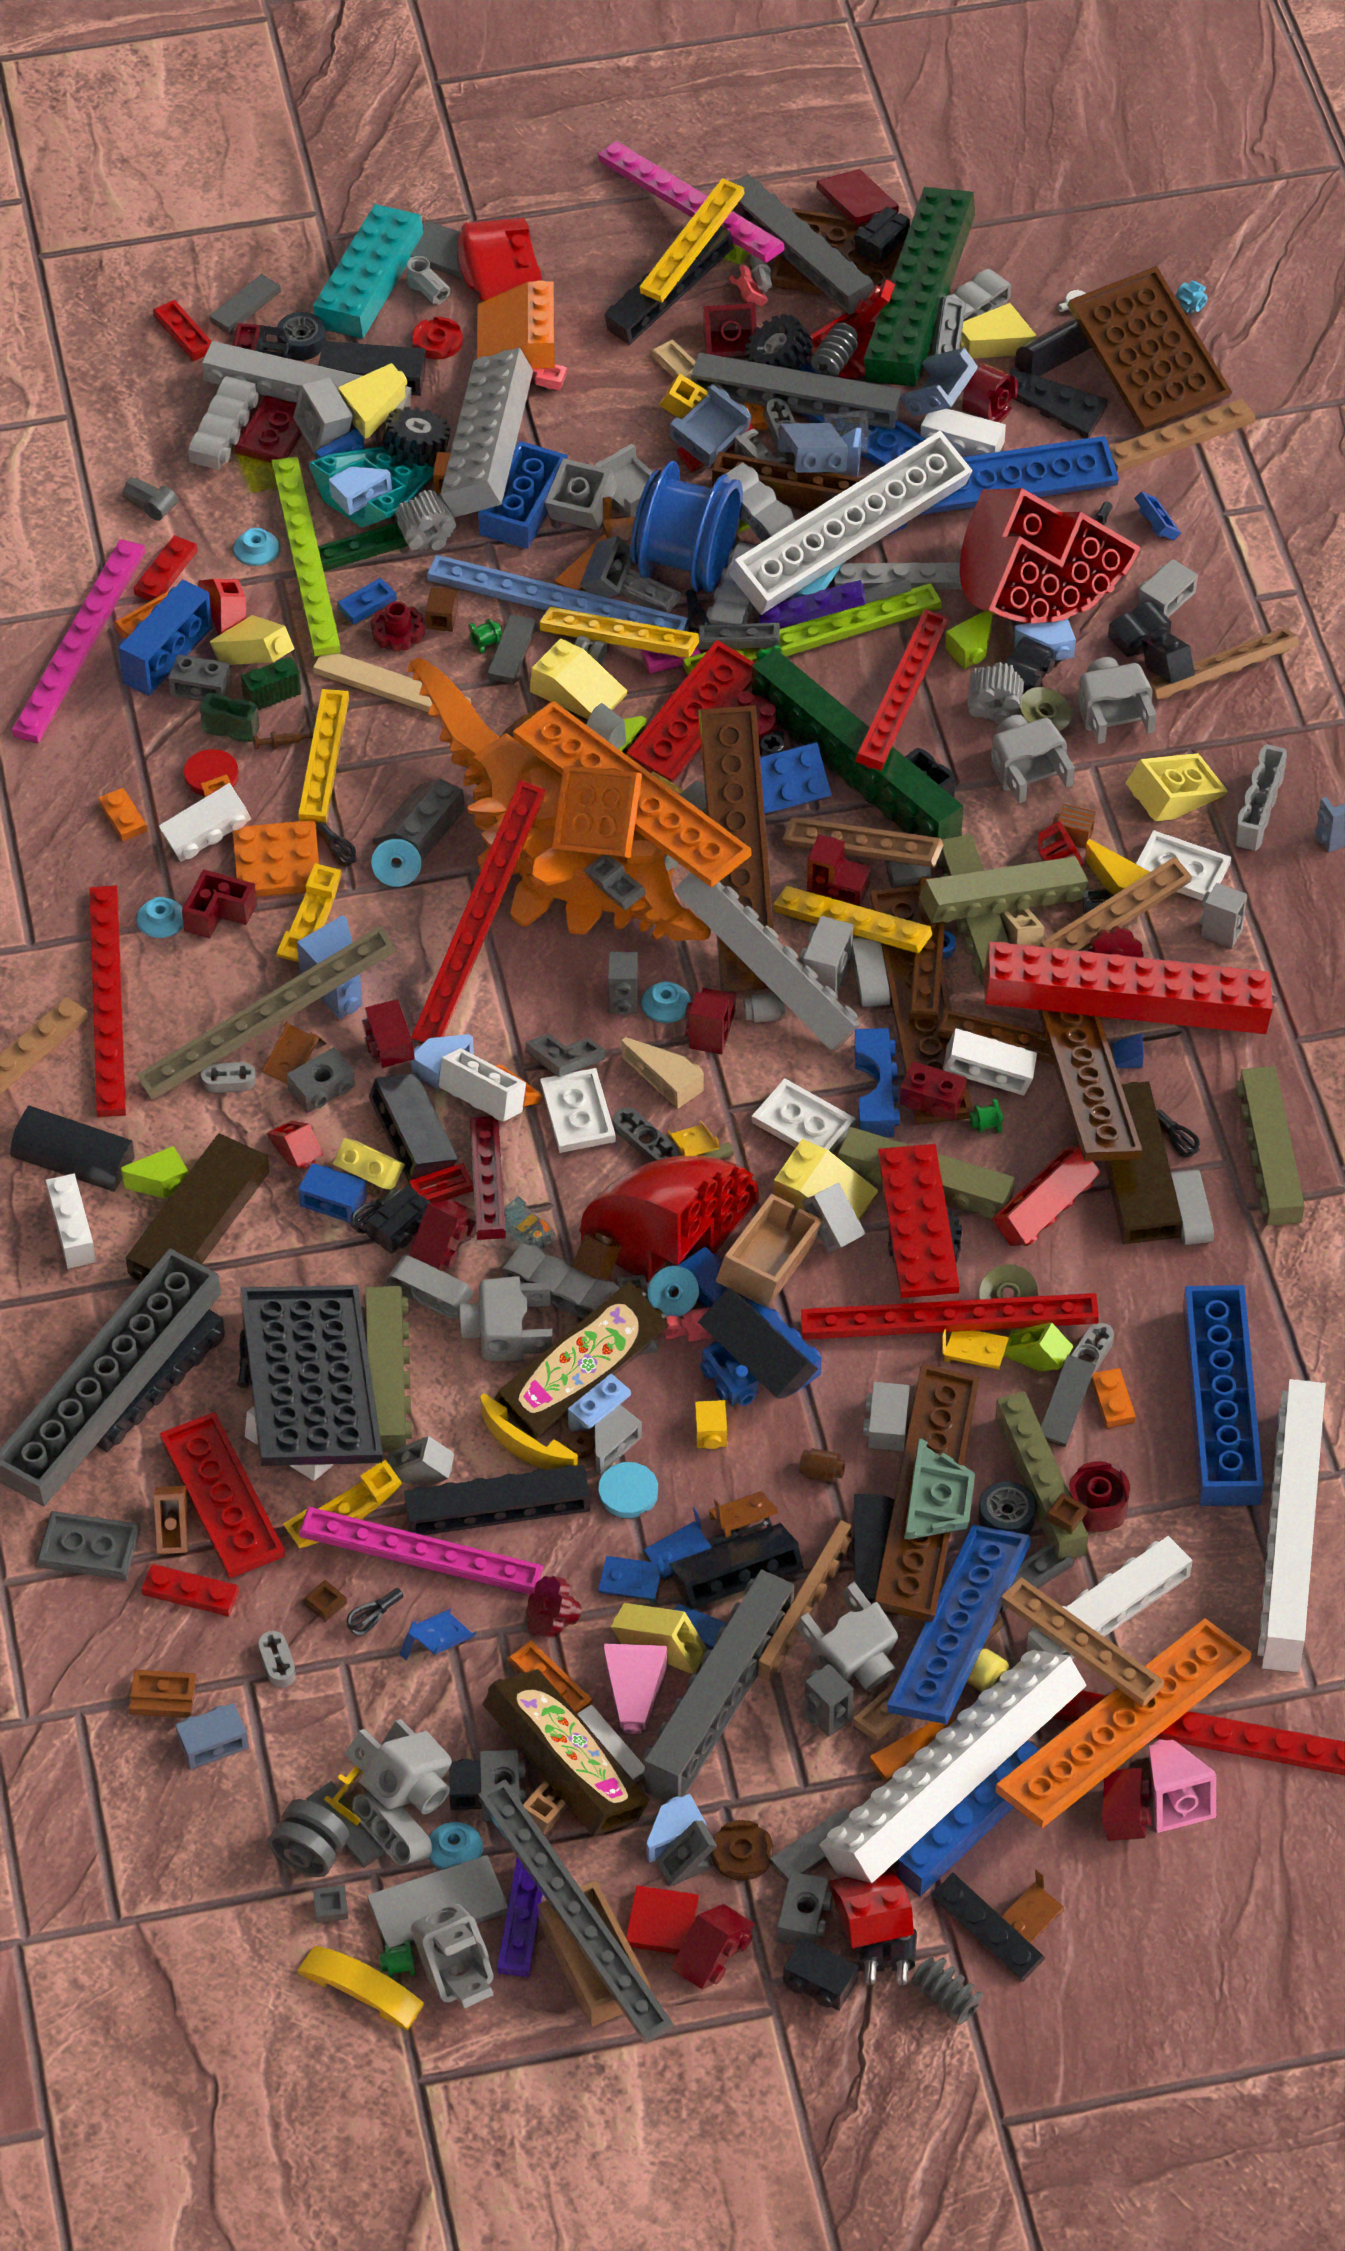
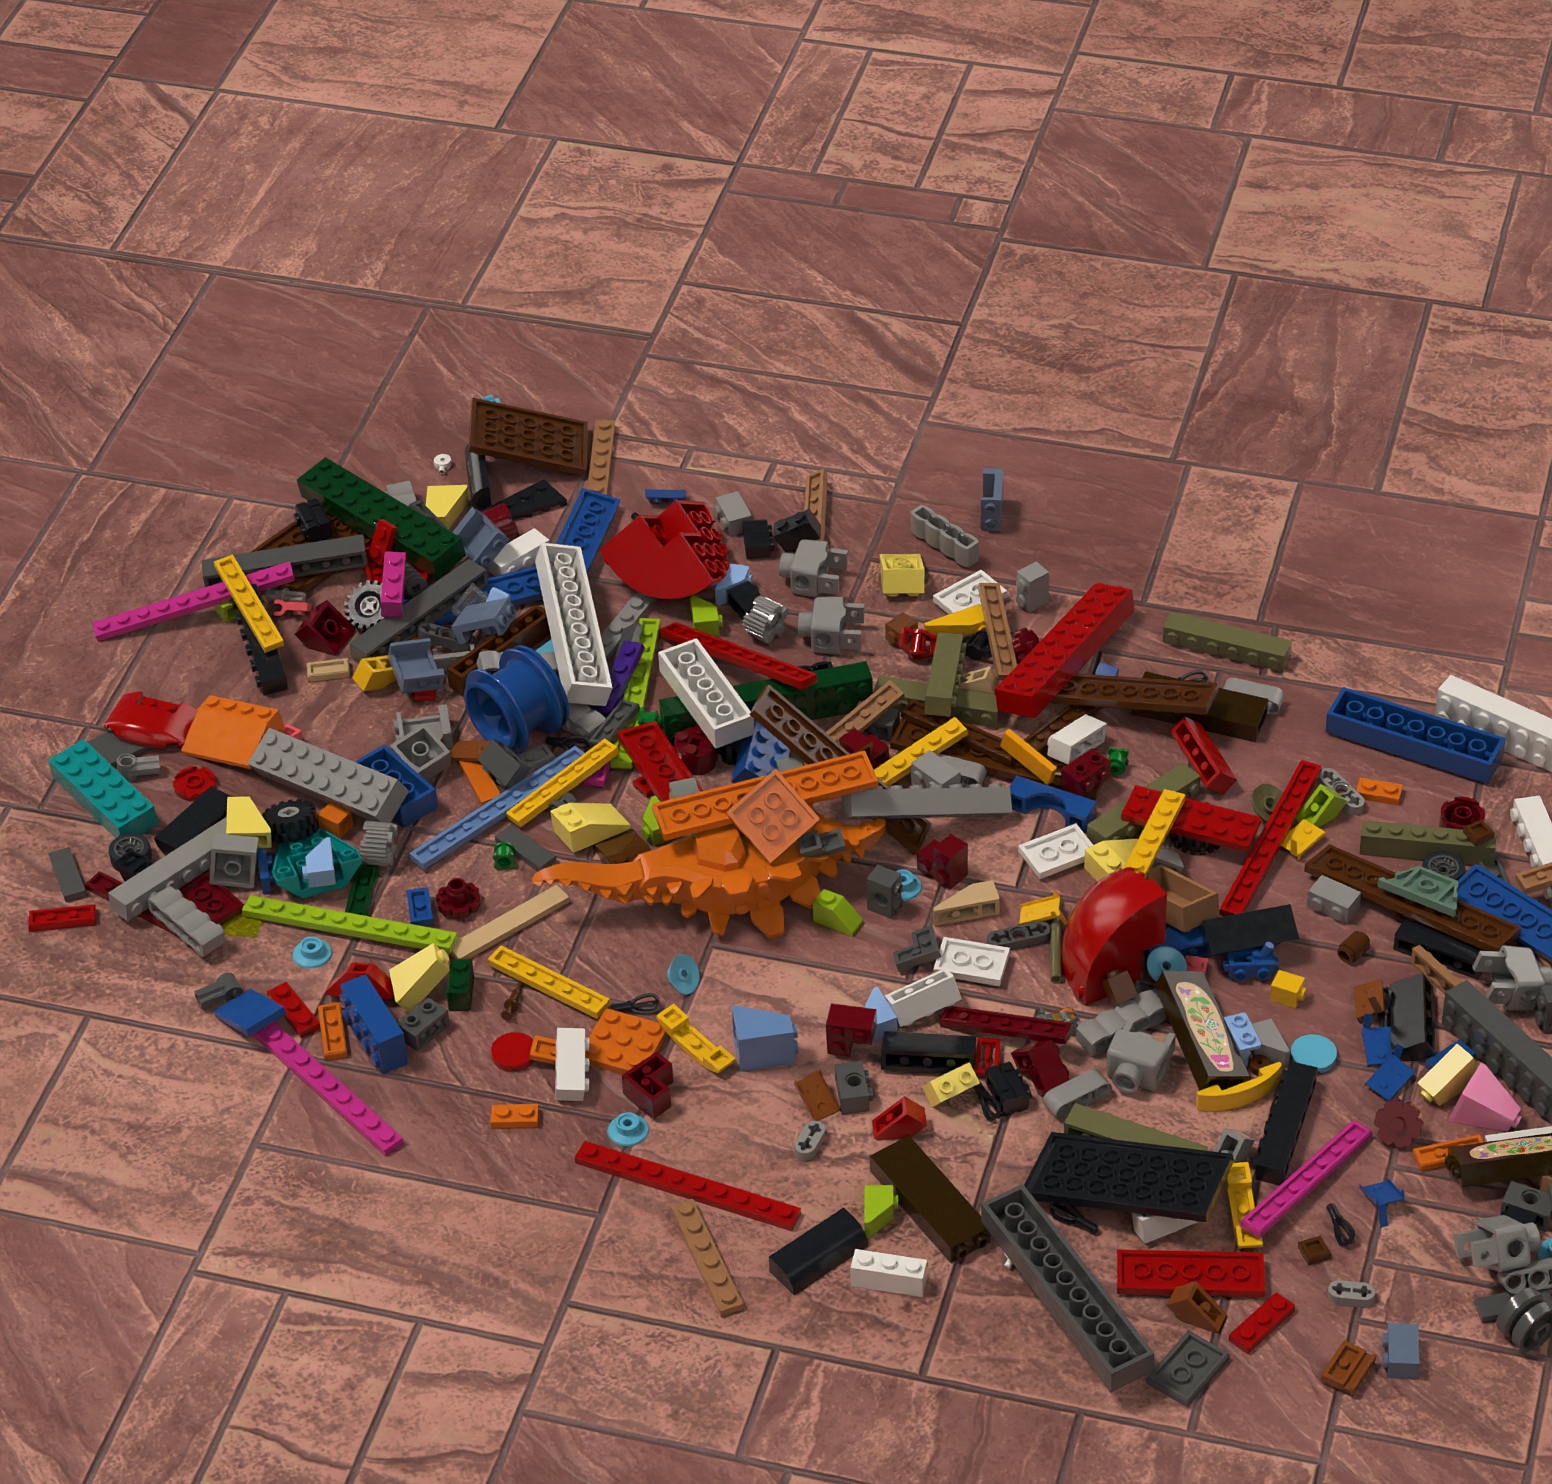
camera: 60 degrees left, 10 degrees down
dark tan plate [137,925,396,1100] -> none
clear green brick [200,693,260,742] -> none
blue brick [298,1163,367,1223] -> none
yellow piece [324,1766,363,1826] -> none
dark grey slope [372,779,464,862] -> none
red plate [411,779,546,1044] -> none
reddish brown brick [425,587,458,632] -> none
light grey brick [743,992,785,1023] -> none
dark red tile [816,169,899,225] -> none
olive dish [1020,687,1072,732] -> none
dark grey tile [1041,1355,1096,1447] -> none
none -> blue tile [213,988,286,1036]
none -> dark pink brick [381,552,406,617]
none -> white brick [658,638,754,749]
none -> lime slope [813,889,863,937]
none -> light orange tile [1000,729,1057,785]
none -> yellow plate [1123,789,1185,878]

